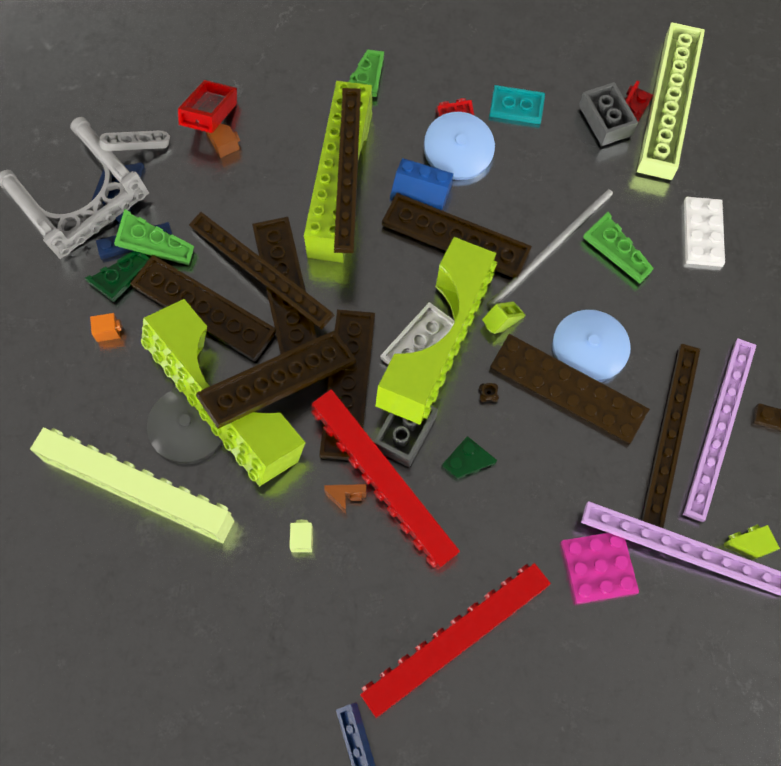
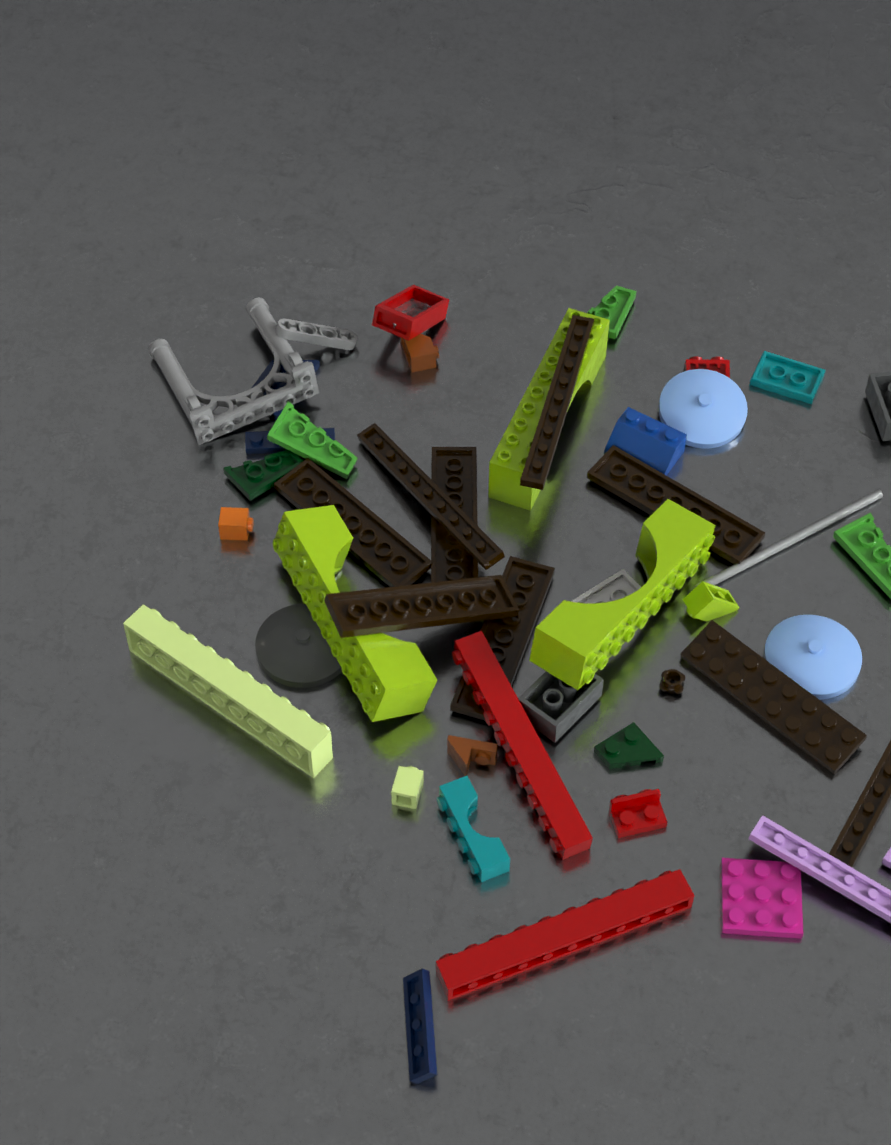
camera: 15 degrees right, 15 degrees down
none -> teal arch [437,776,510,882]
none -> red bracket [609,789,668,838]

